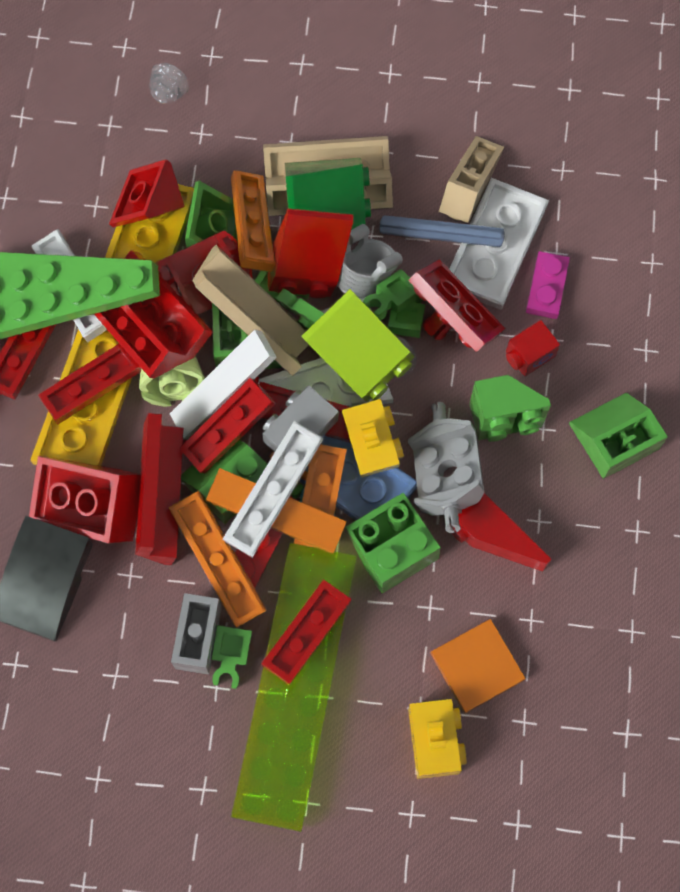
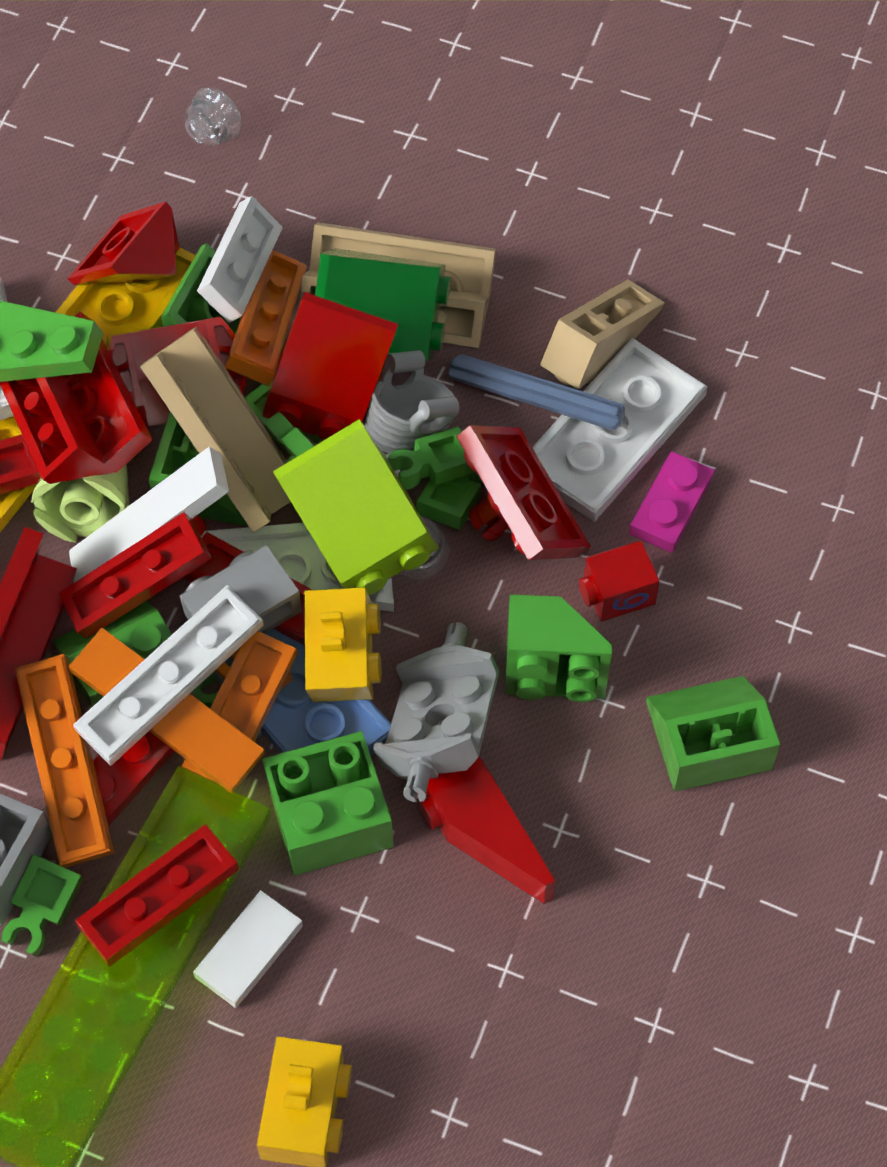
camera: 15 degrees right, 10 degrees down
orange tile [430,619,526,714] -> none
none -> white tile [193,890,303,1008]
none -> white plate [197,196,283,323]

